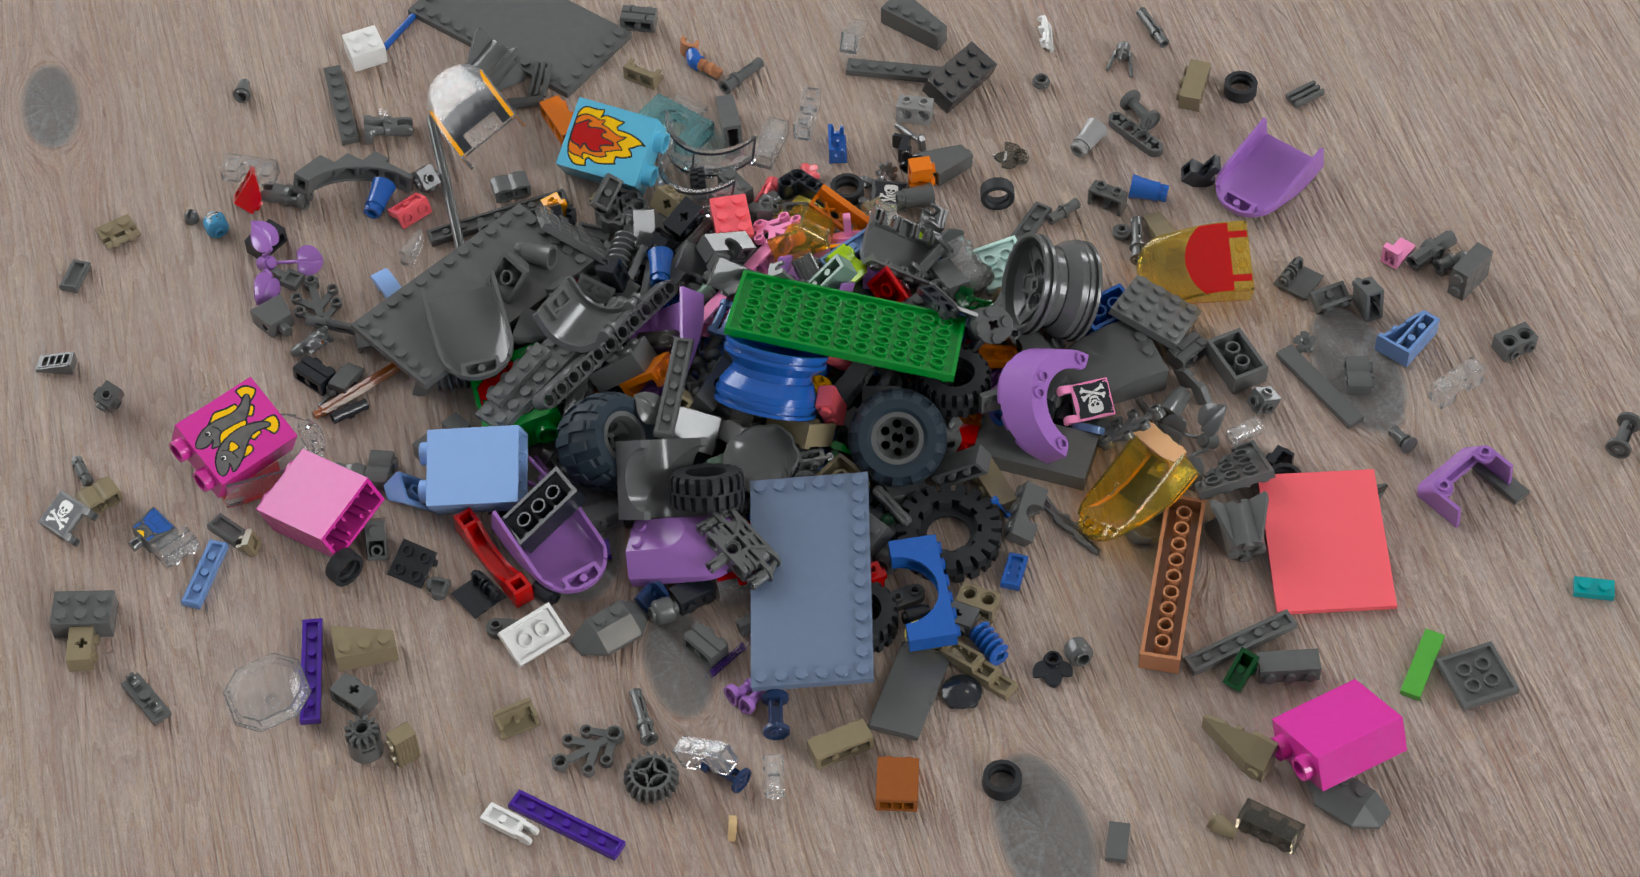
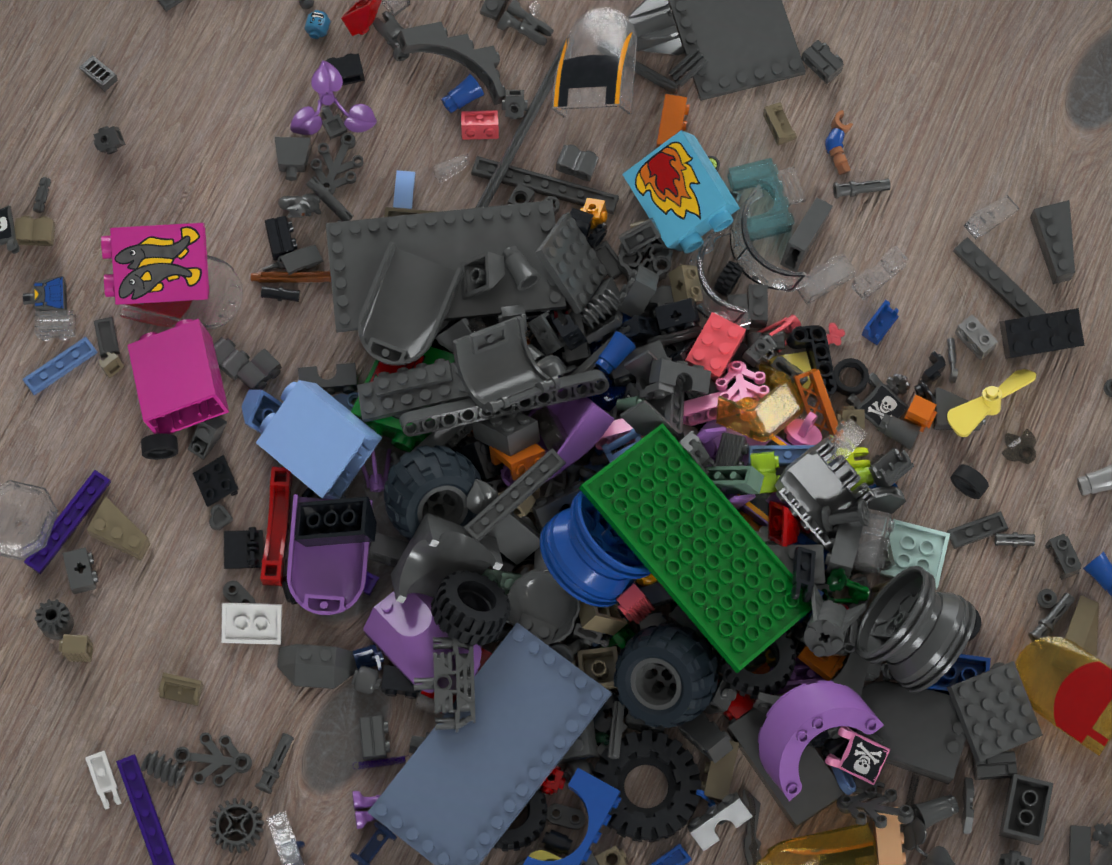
camera: 35 degrees right, 20 degrees up
none -> dark grey piece [141,750,186,789]
none -> light yellow piece [947,369,1036,437]

